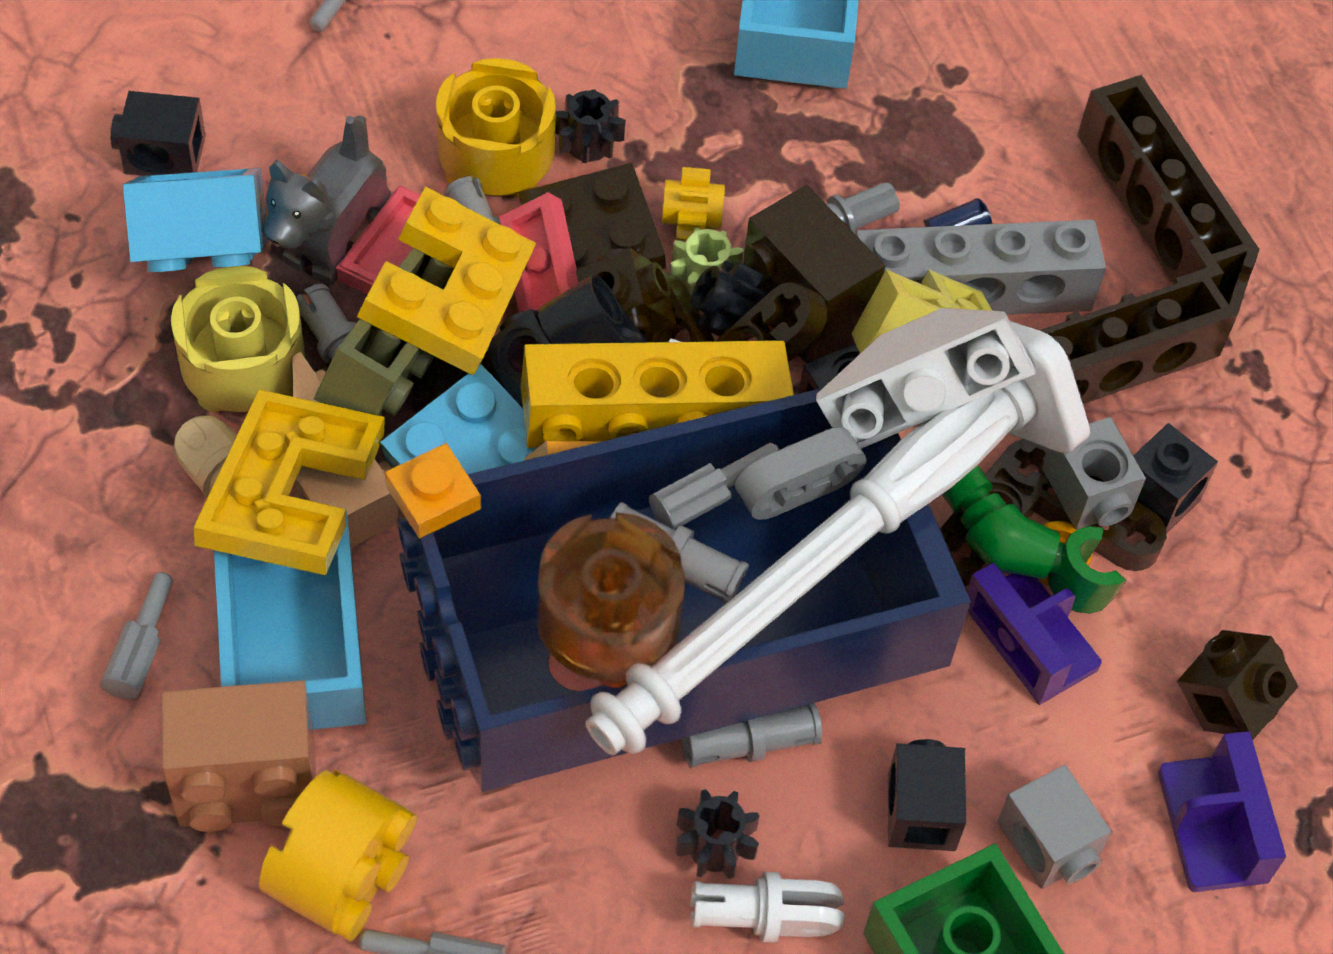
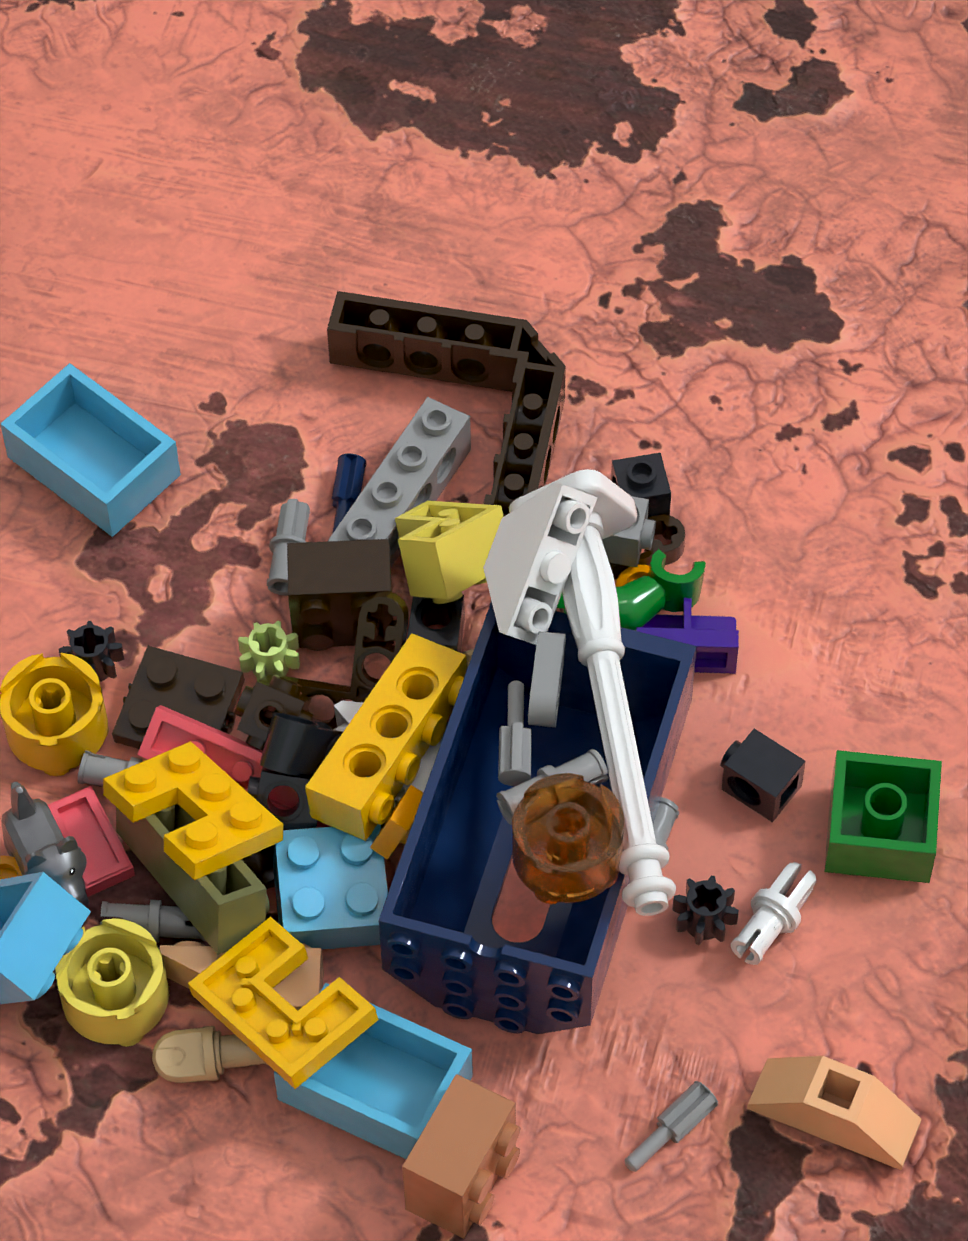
camera: 50 degrees left, 0 degrees up
light grey axle [100,572,173,700] -> none
yellow brick [259,769,418,941] -> none
light orange plate [385,443,481,539] -> none
yellow gear [662,167,725,240] -> none
black gear [691,260,767,337] -> none
light grey brick [997,764,1112,889] -> none
dark purple panel [1158,731,1286,892] -> none
dark brown brick [1177,630,1299,740] -> none

